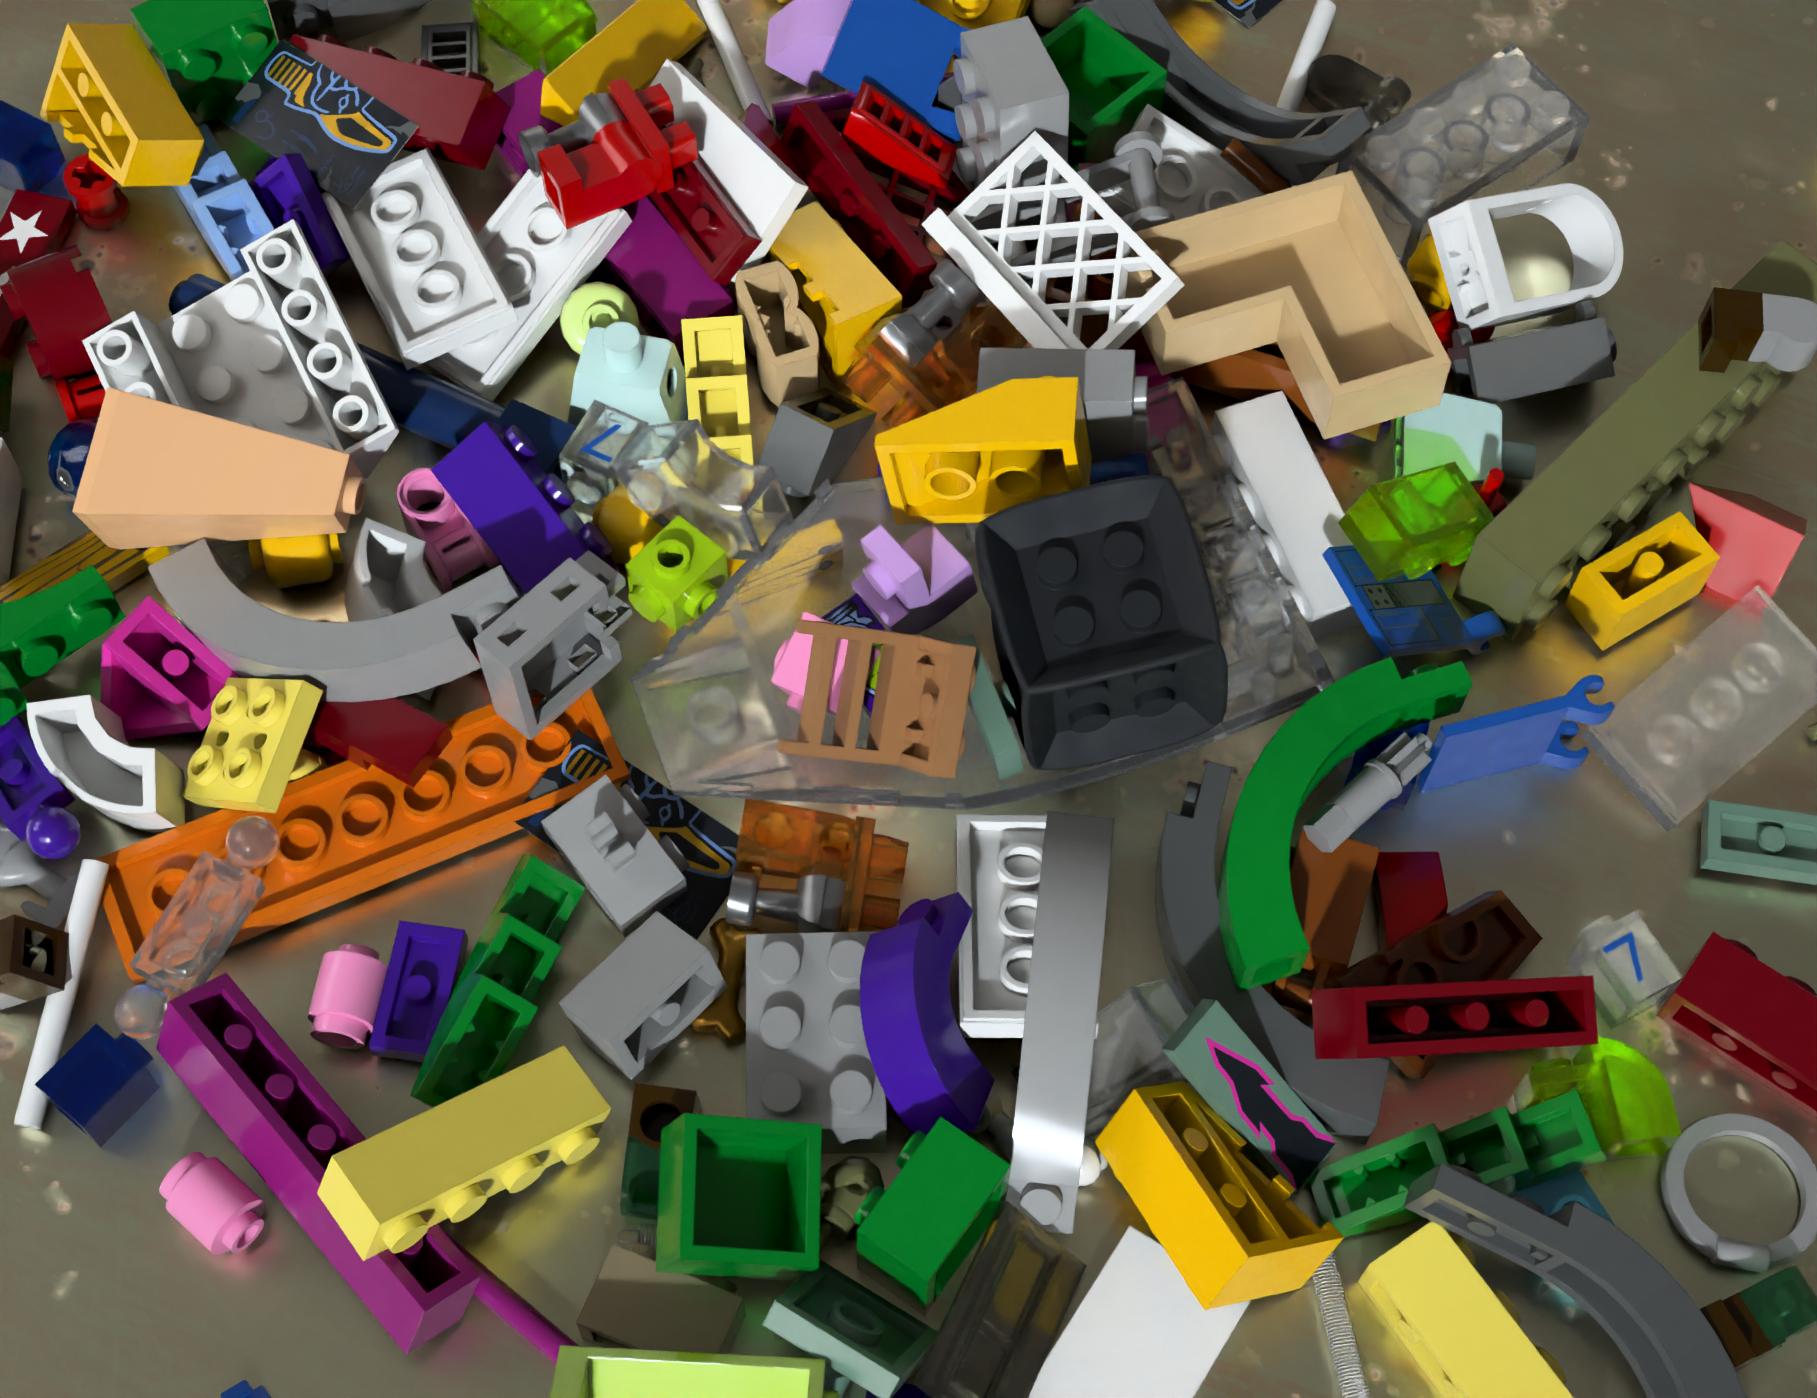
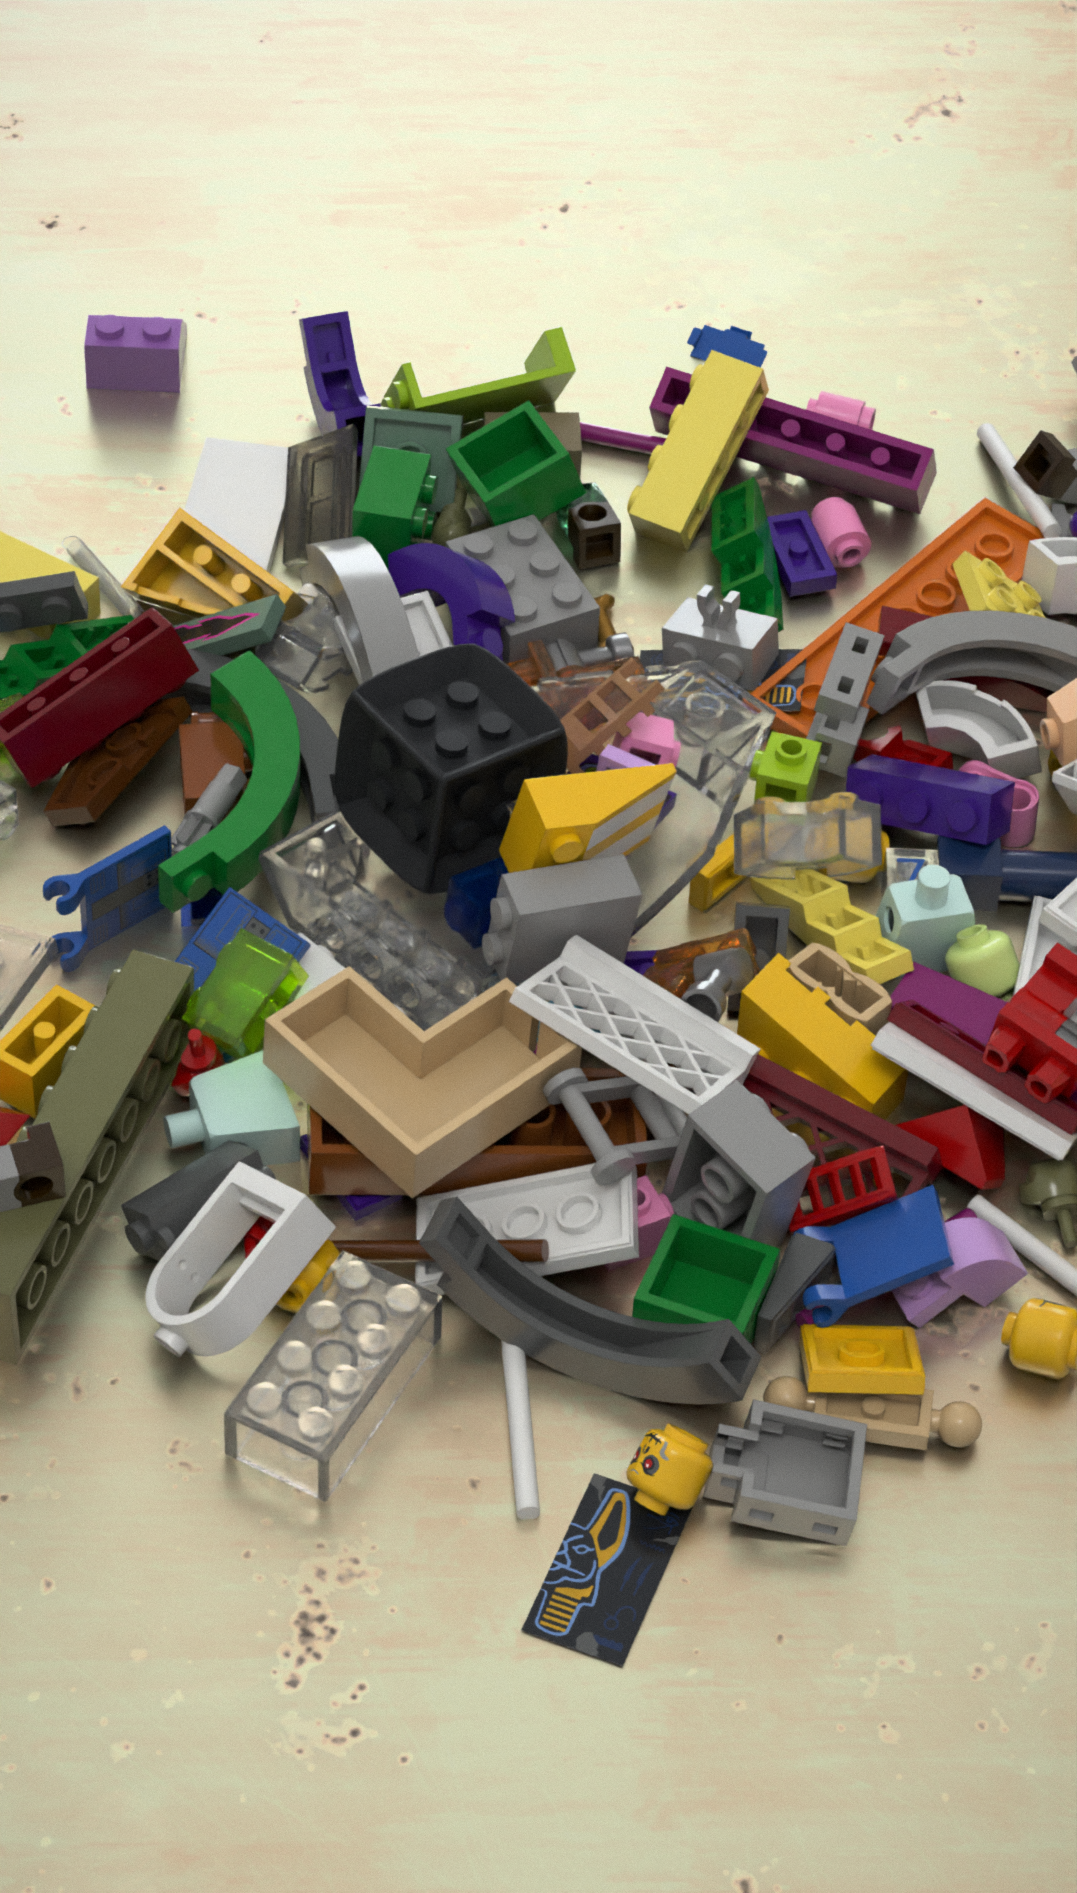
camera: 155 degrees right, 15 degrees down
clear blue brick [35,1023,160,1148] -> none
clear plate [114,815,280,1040] -> none
light grey brick [559,911,728,1080] -> none
clear smoke plate [1305,54,1411,138] -> none
red slope [1372,852,1448,950] -> none

